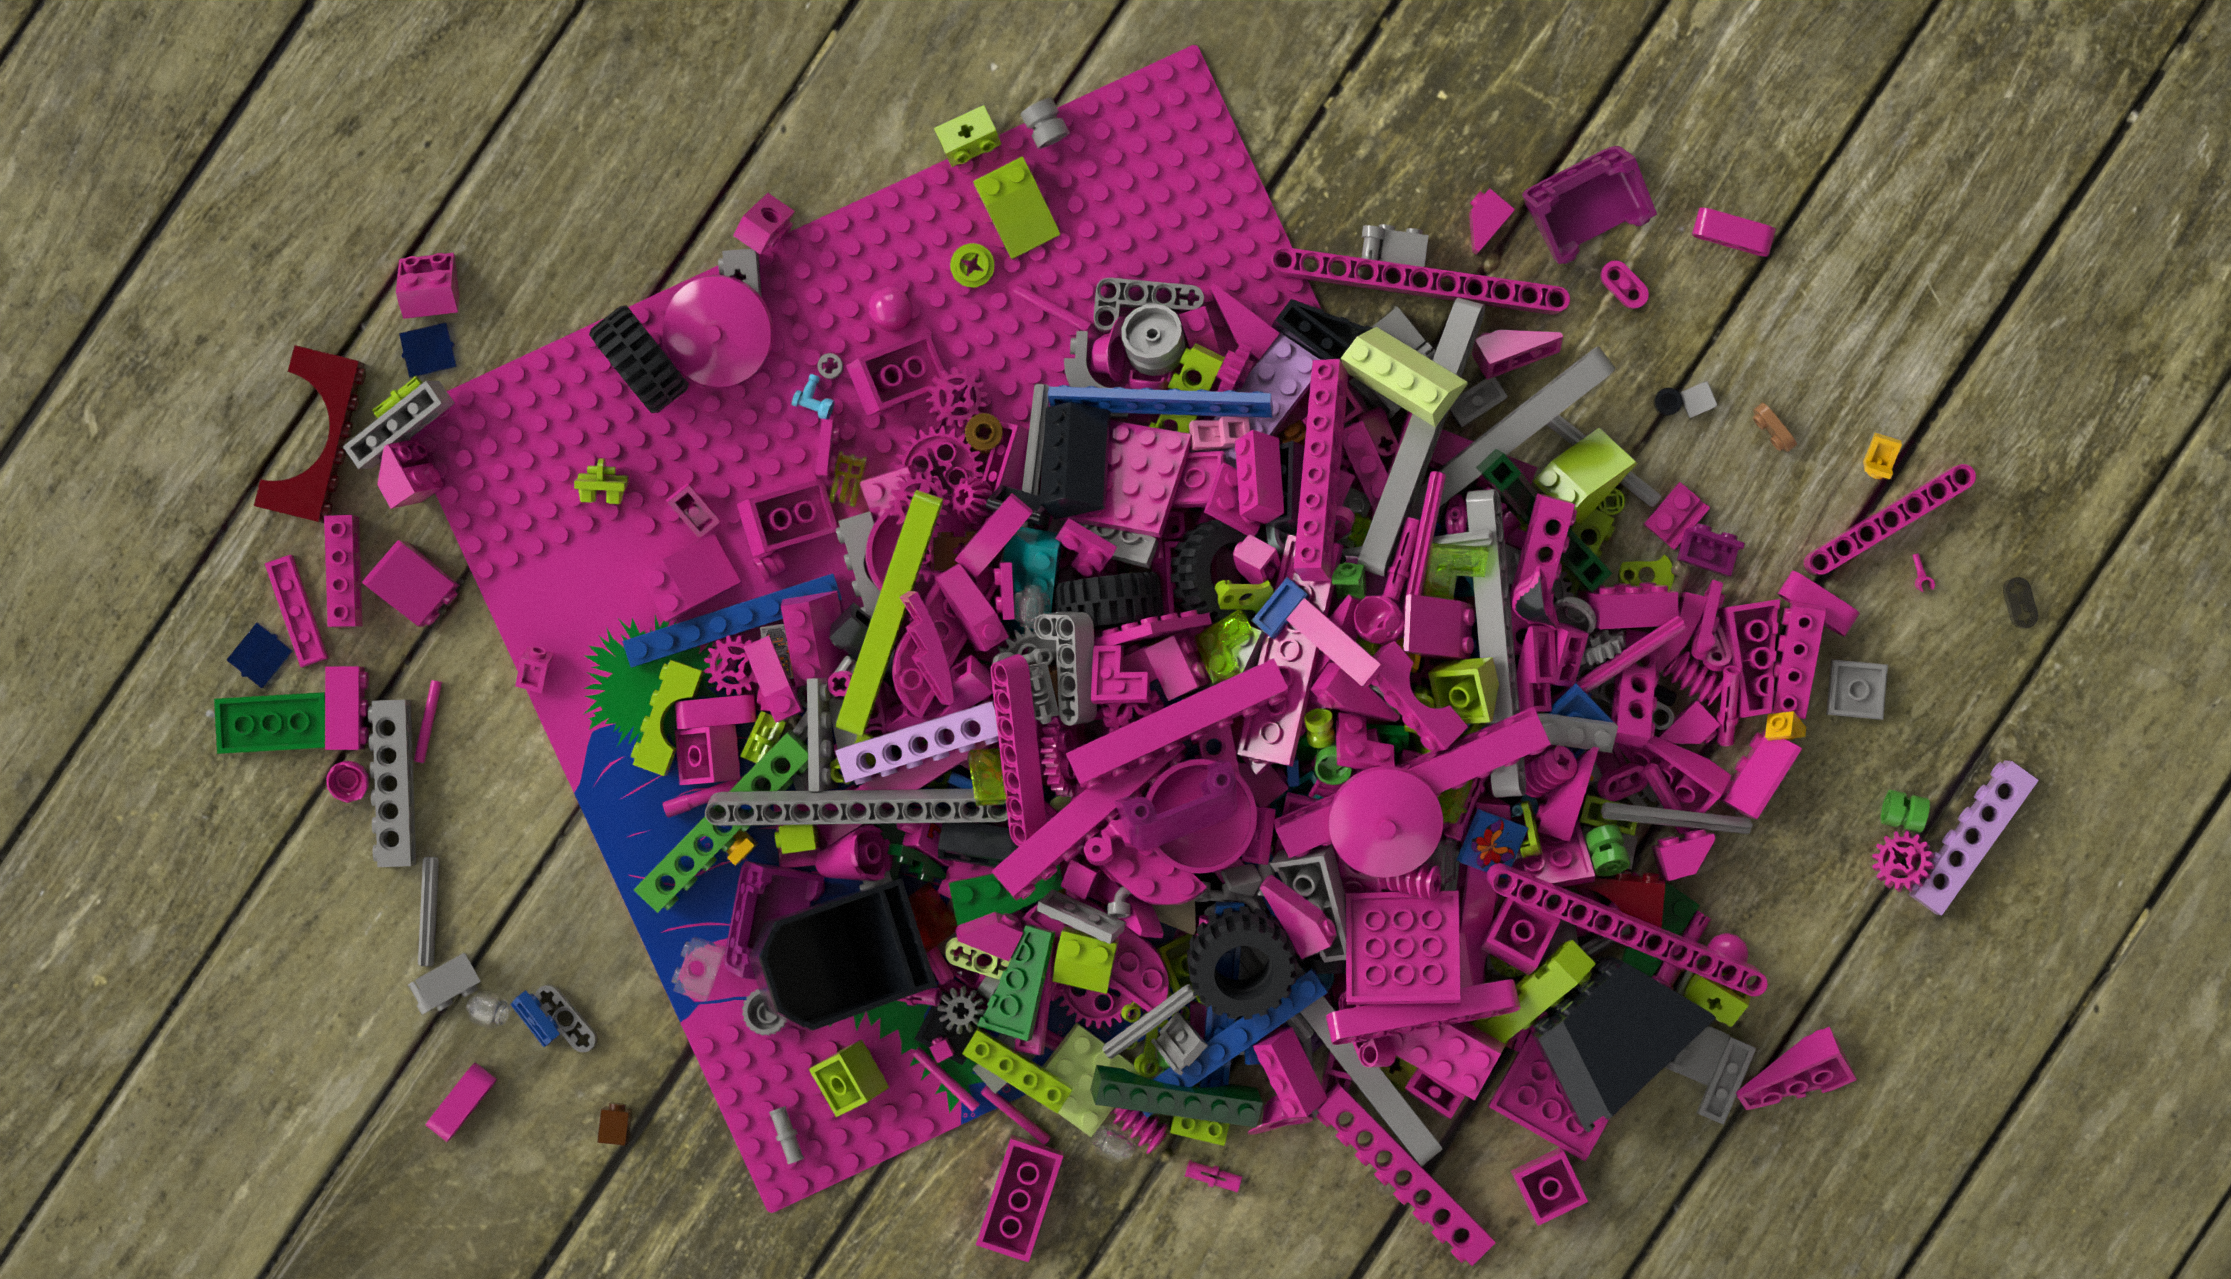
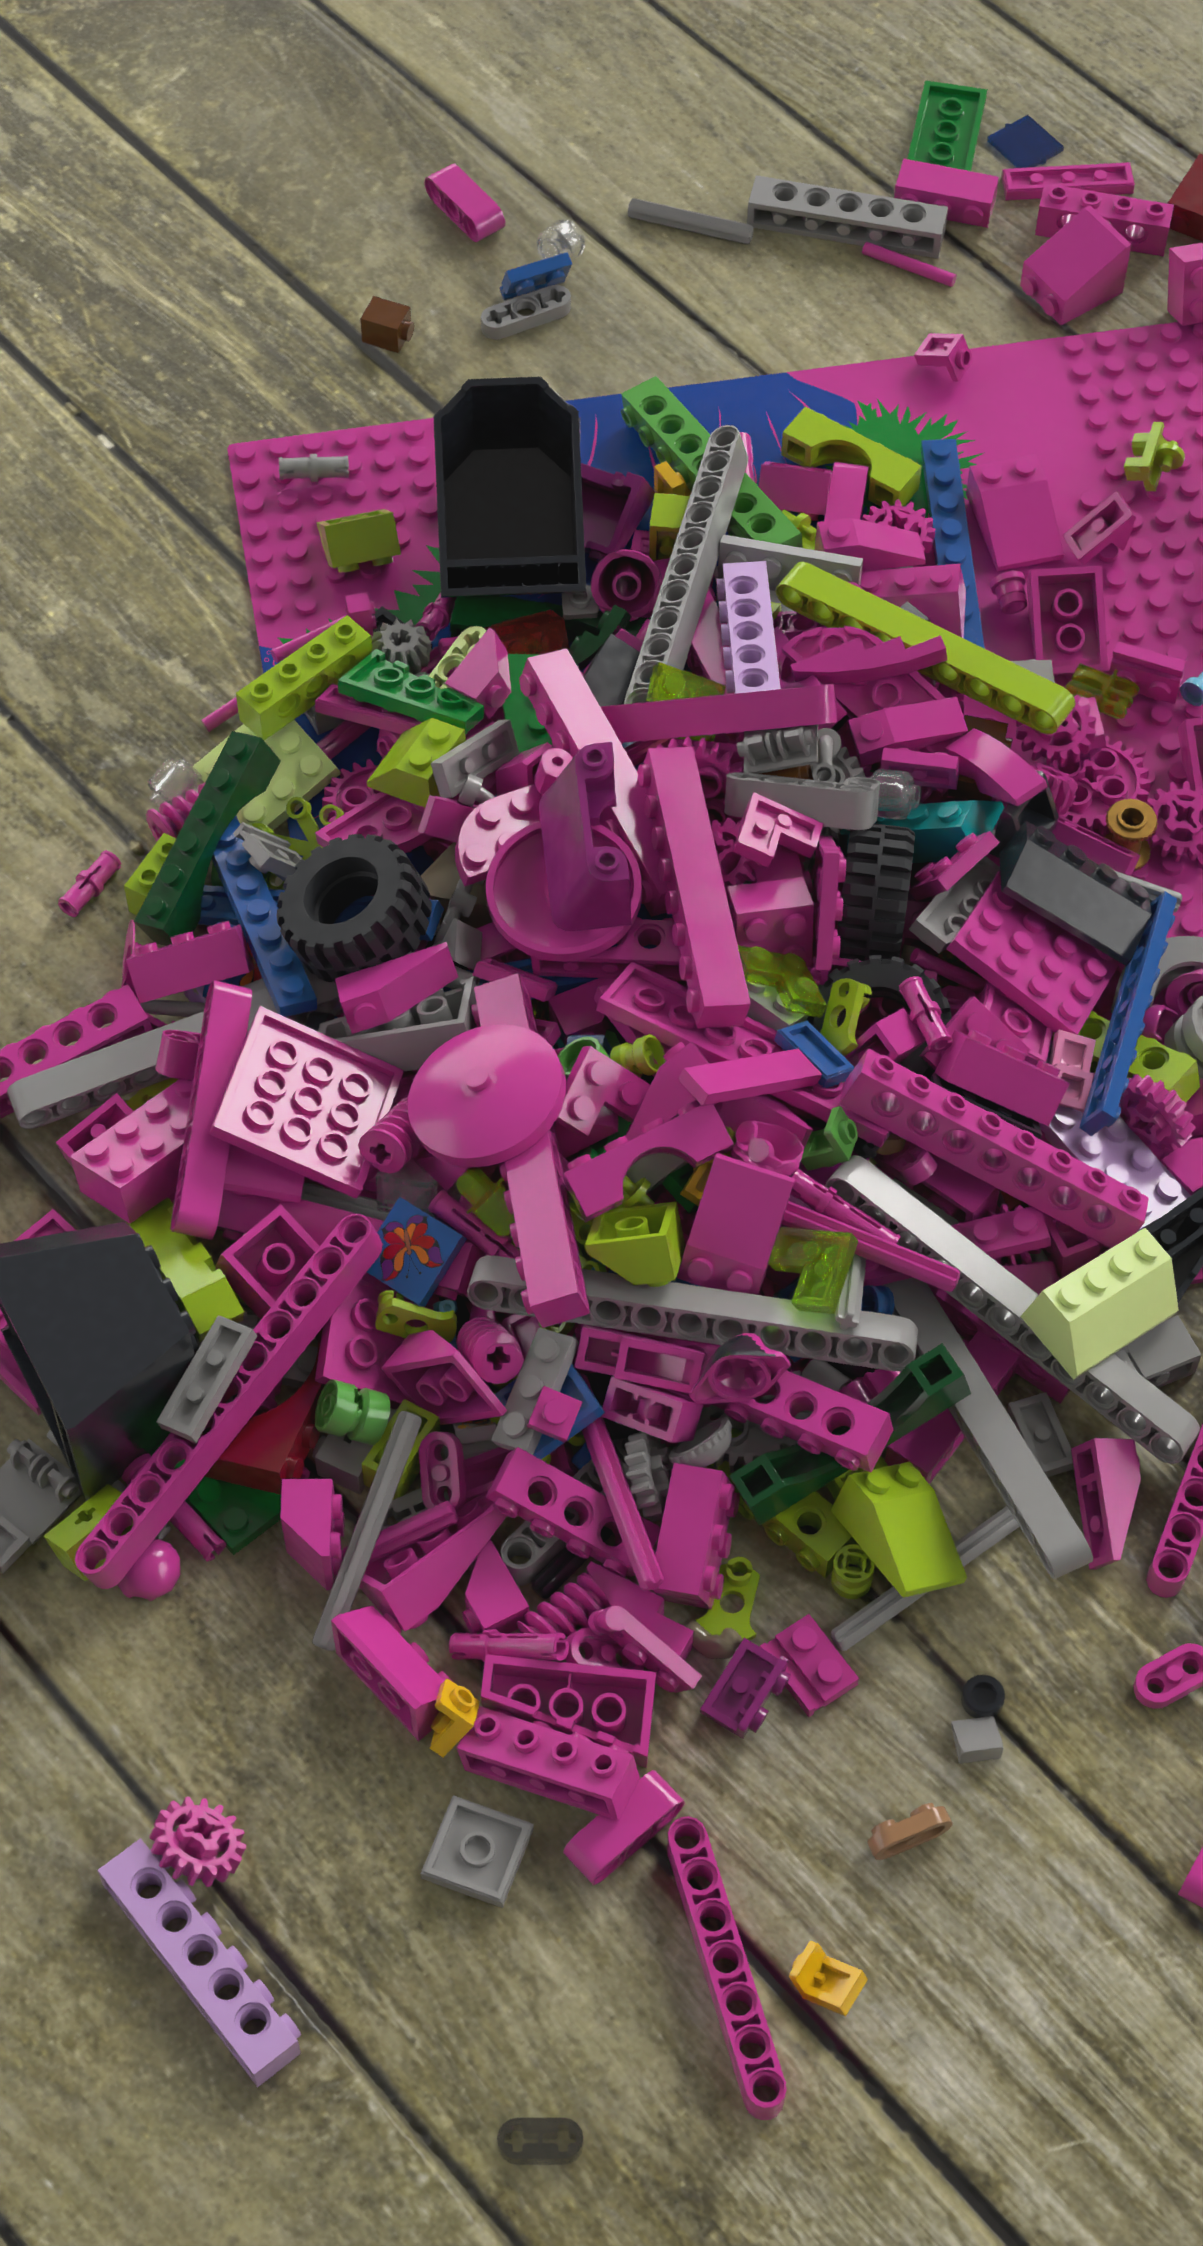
camera: 105 degrees right, 30 degrees down
dark pink hair [326,761,369,803] -> none
light grey hinge [408,953,481,1015] -> none
dark pink brick [976,1135,1064,1263] -> none
light grey axle [1102,984,1196,1059] -> none
bright green wheel [1881,789,1930,833] -> none
dark pink hand [1912,553,1935,592] -> none
none -> light grey plate [156,1315,257,1443]
none -> dark pink plate [526,1386,582,1443]
none -> dark pink pin [899,976,953,1053]

